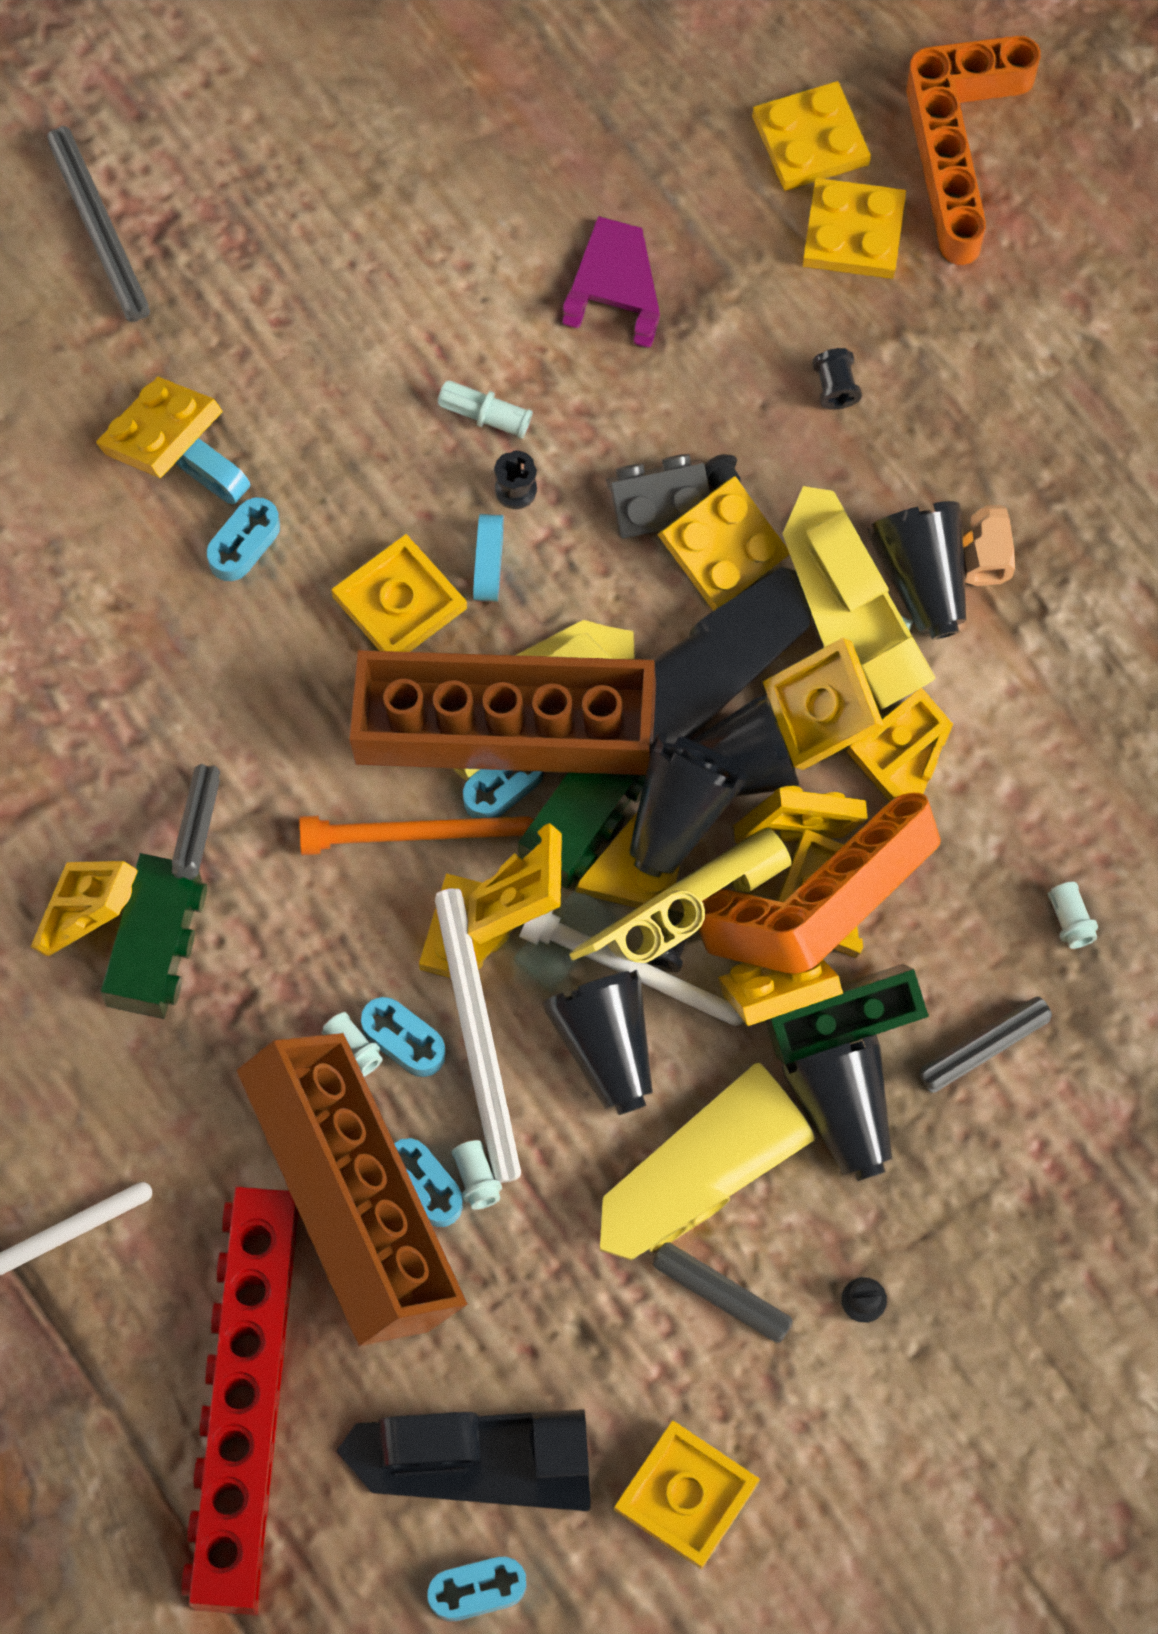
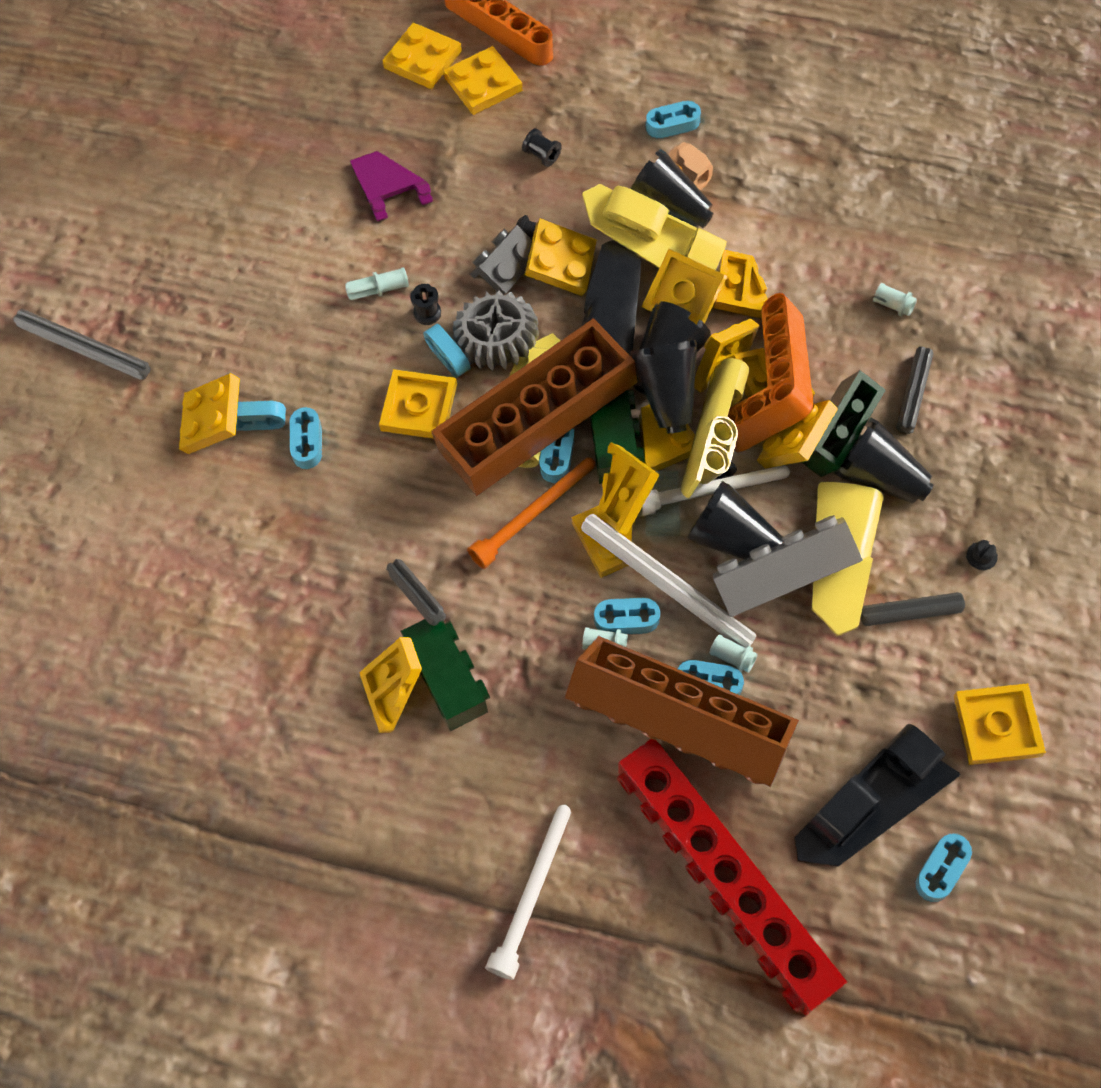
camera: 35 degrees left, 5 degrees down
none -> light grey gear [453,290,539,371]
none -> medium azure beam [646,101,701,138]
none -> light grey brick [713,515,863,617]

